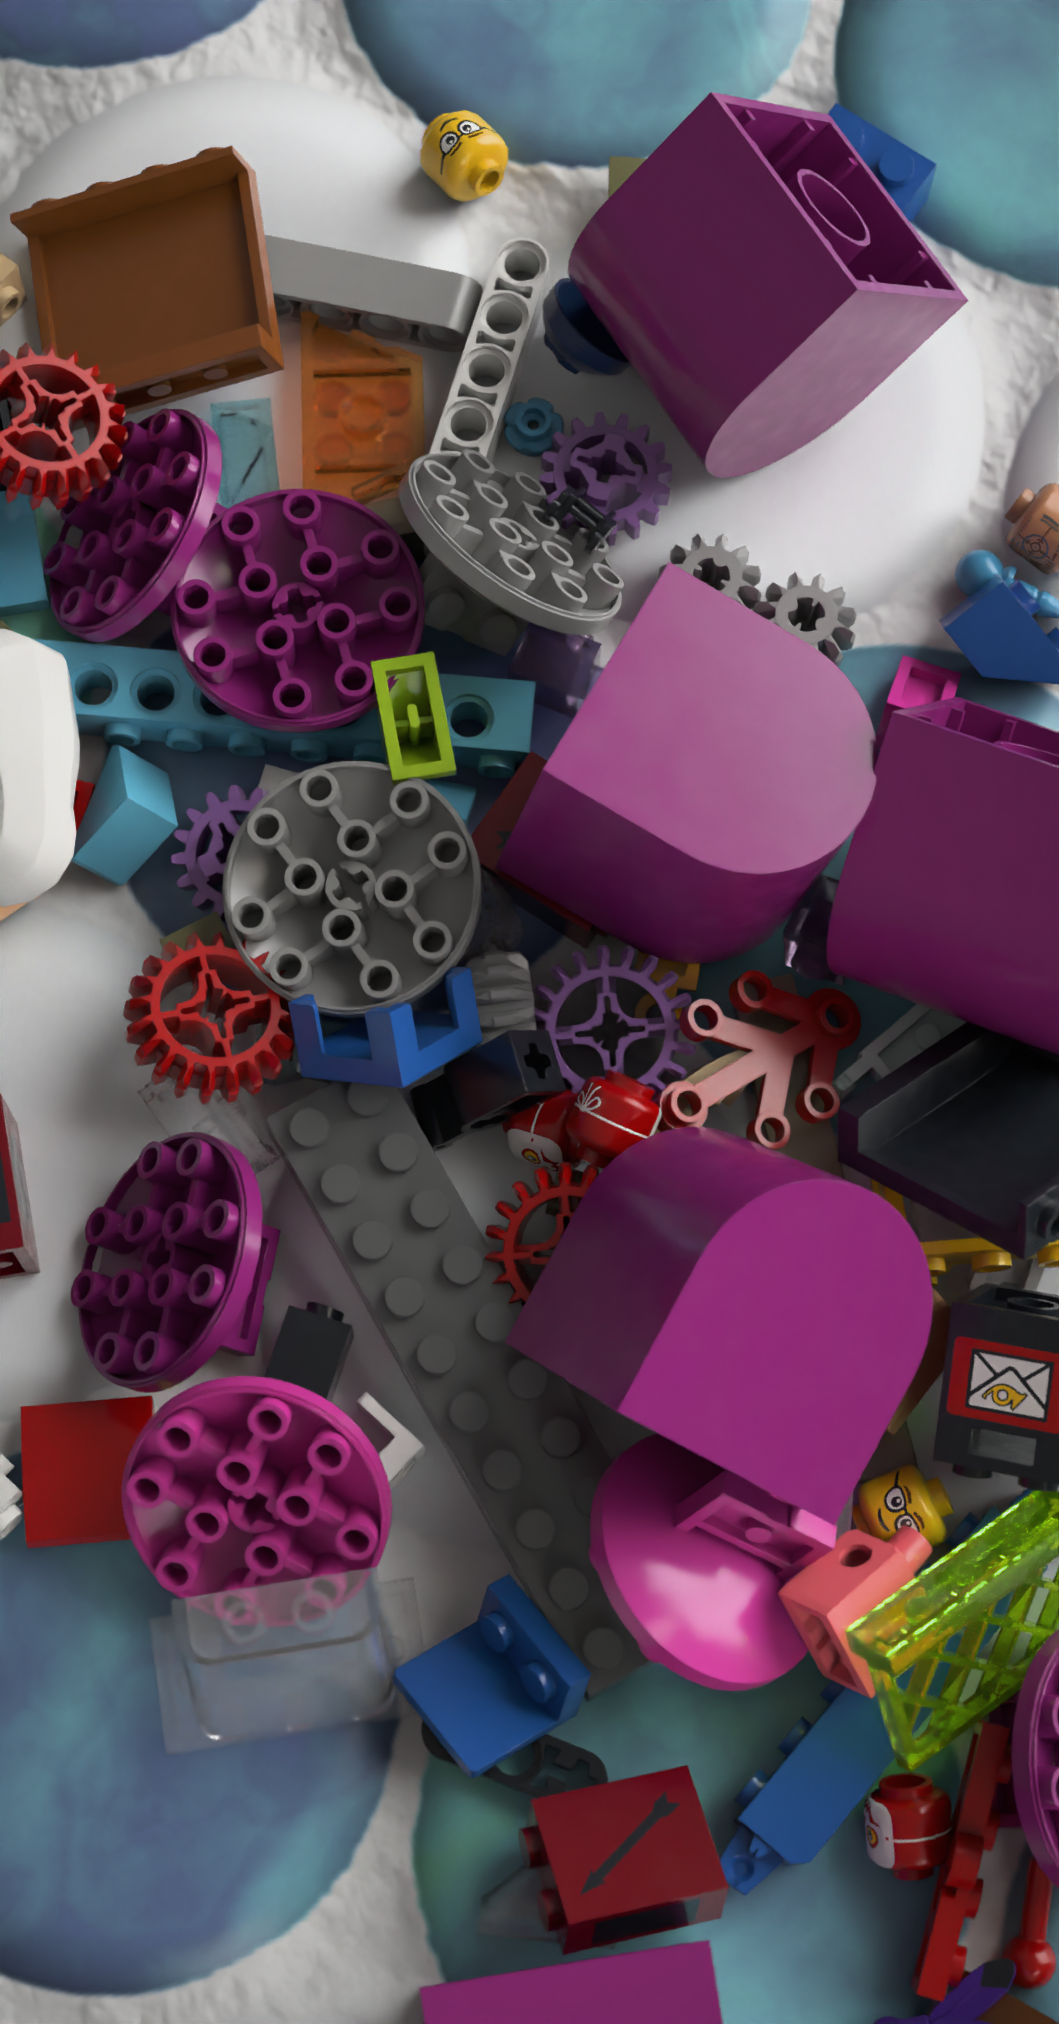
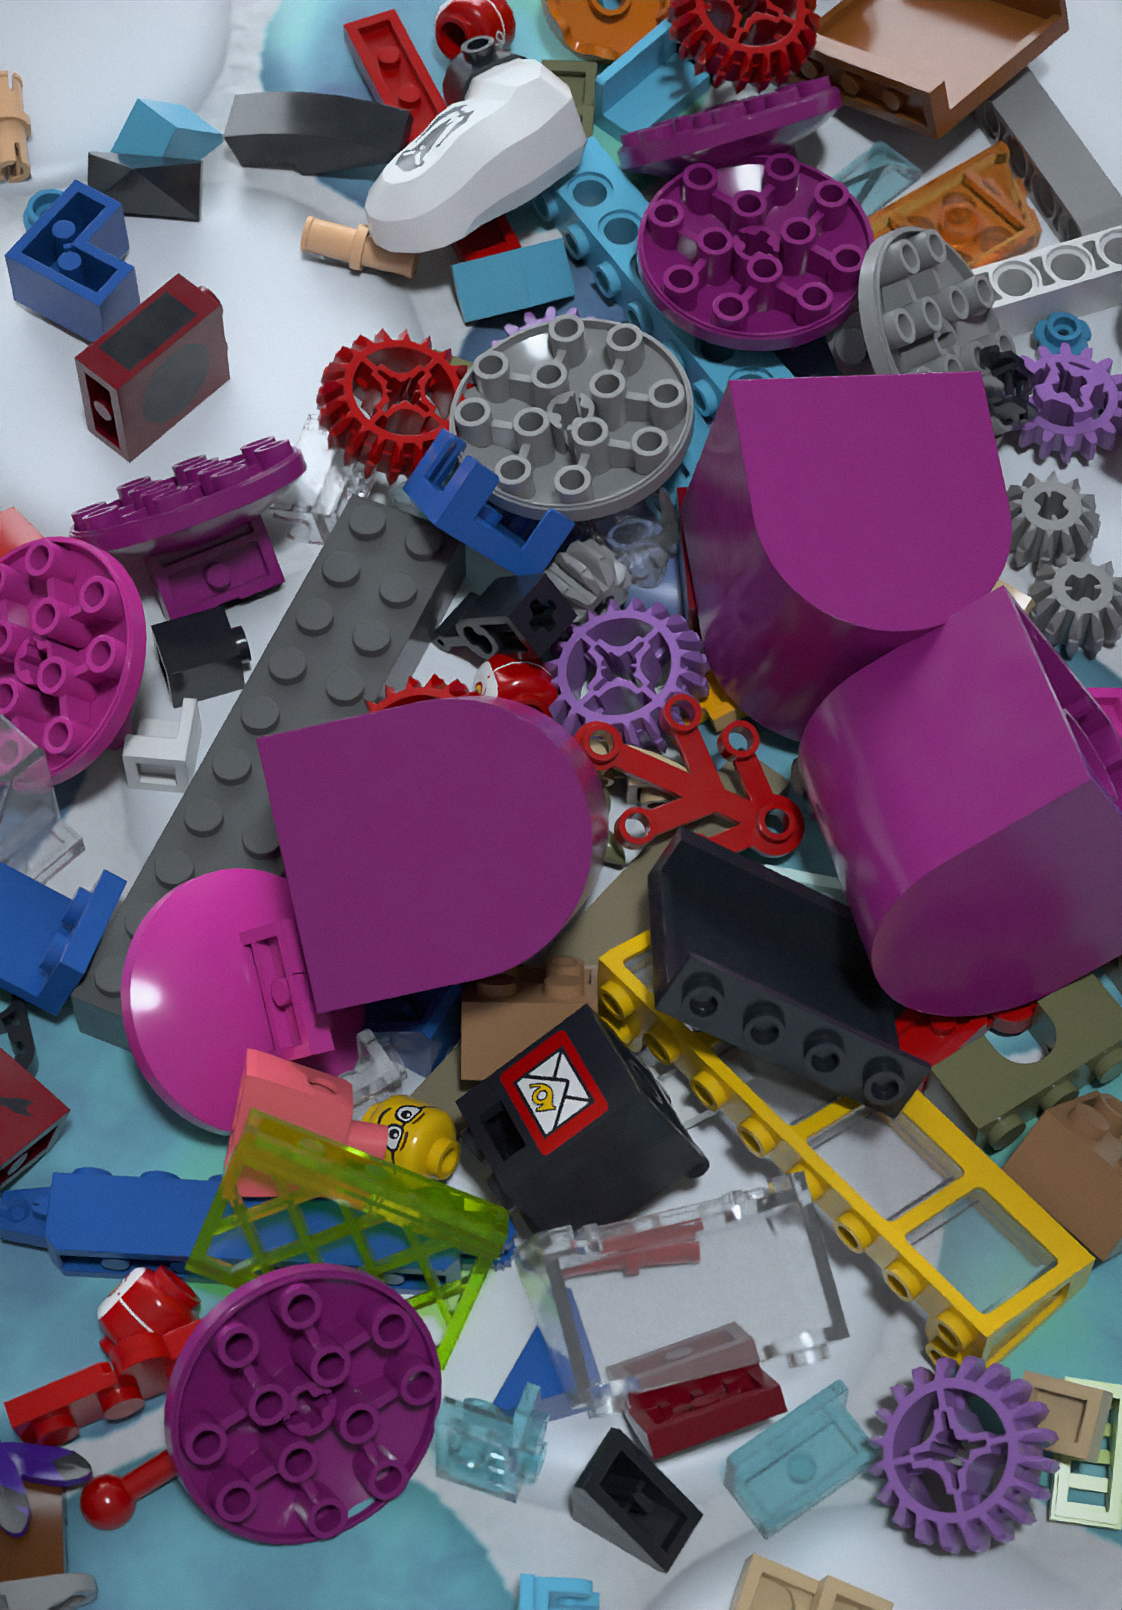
camera: 55 degrees right, 15 degrees down
lime slope [371,651,457,785] -> none
red head [565,1069,662,1169] -> none

